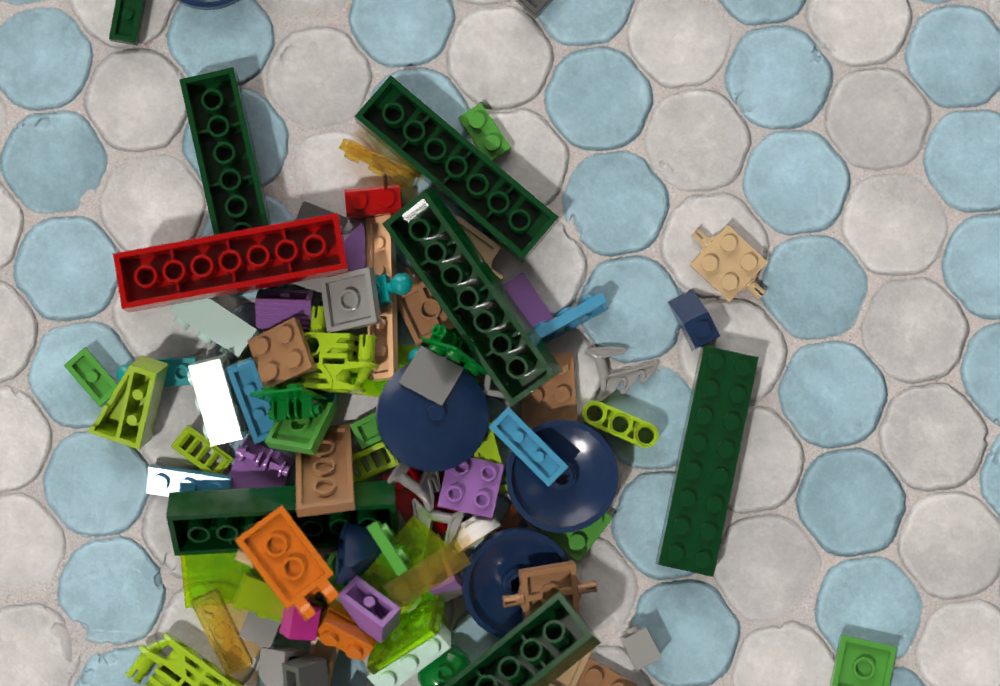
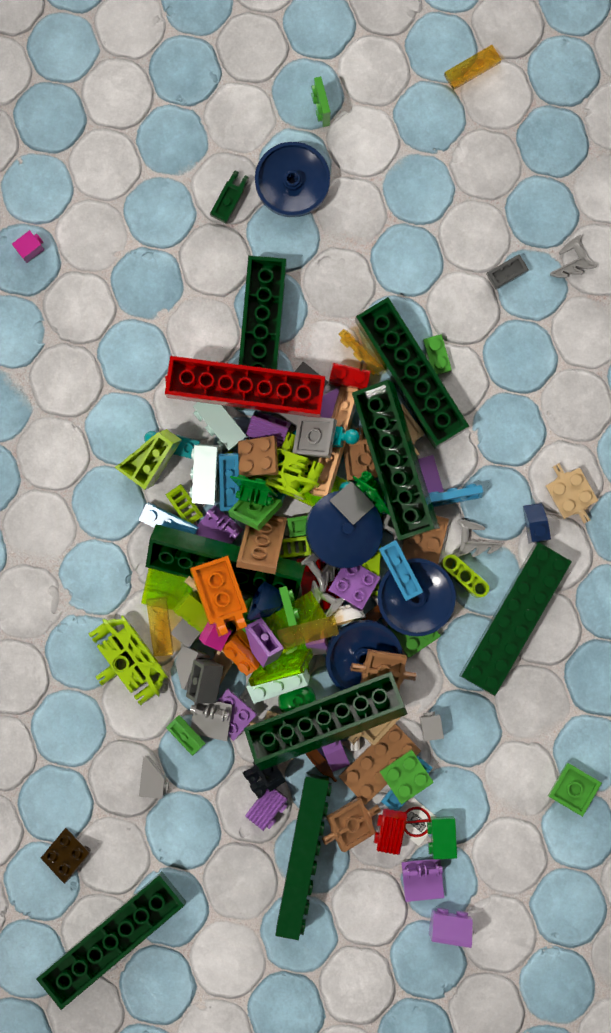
camera: 20 degrees right, 0 degrees up
bright green plate [64,347,118,407] -> none

